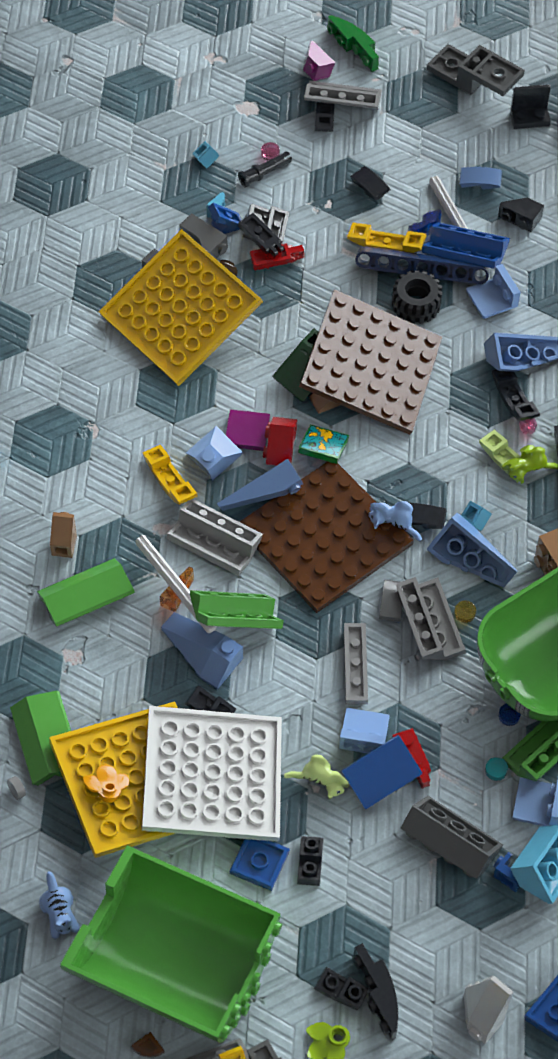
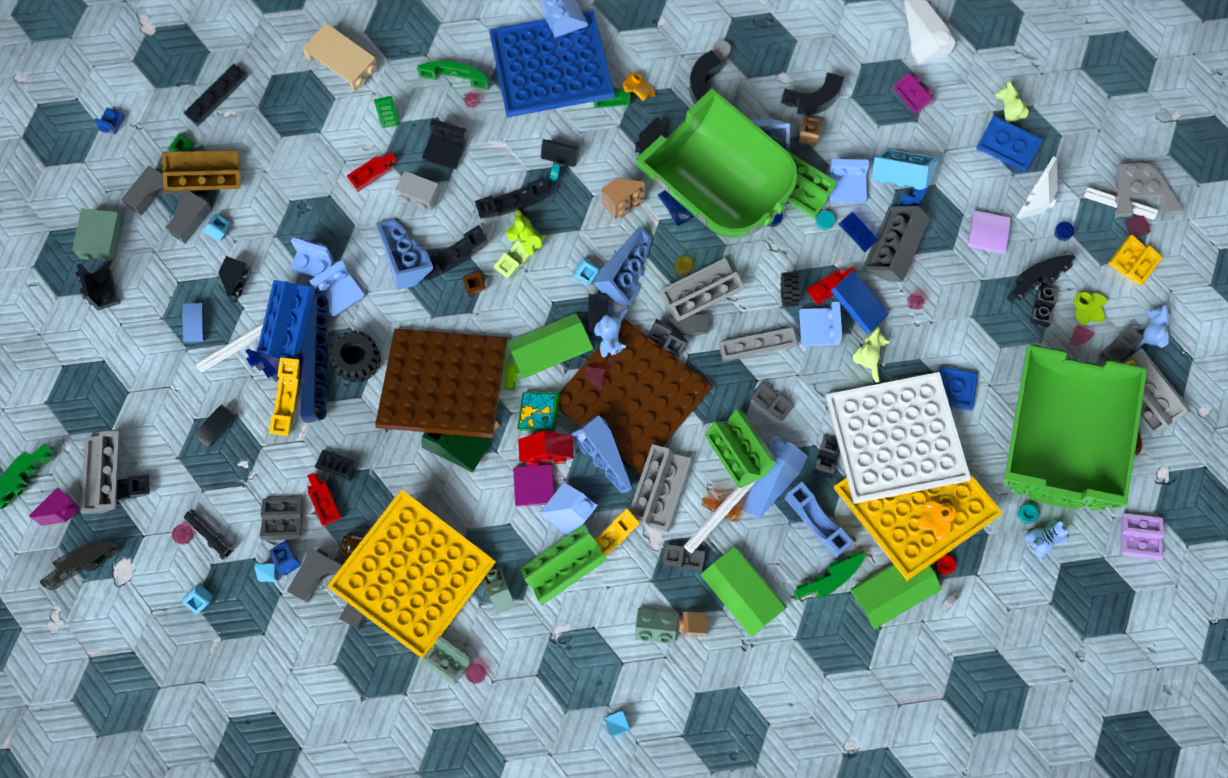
camera: 100 degrees left, 15 degrees up
black hinge [238,213,284,257] -> none
black slope [297,836,324,886] -> none
dark grey bracket [426,44,525,96] -> none
none -> clear smoke slope [39,541,121,591]
none -> light blue bracket [290,238,334,278]
none -> black slope [315,450,358,482]
none -> sand green bracket [422,636,471,685]
none -> reddish brown slope [462,272,486,297]
none -> clear pink tile [465,663,486,684]
none -> sand green slope [483,567,515,614]
none -> clear neon green pin [503,365,519,391]
none -> bright green slope [507,313,593,379]
none -> bright green slope [520,523,607,605]
none -> clear pink tile [586,366,605,389]
none -> sand green bracket [635,608,678,644]
none -> black slope [647,319,688,357]
none -> dark grey slope [662,544,707,572]
none -> dark grey slope [749,382,794,421]
none -> black tyre [780,272,800,307]
none -> medium blue arch [784,482,854,559]
none -> green slope [793,552,866,601]
none -> clear blue slope [838,212,878,252]
none -> clear pink plate [907,294,925,310]
none -> red tile [935,555,956,575]
none -> lavender slope [968,210,1011,254]
none -> teal tile [1017,504,1039,524]
none -> clear blue tile [1054,221,1075,241]
none -> clear pink tile [1069,325,1095,345]
none -> lavender slope [1121,513,1164,560]

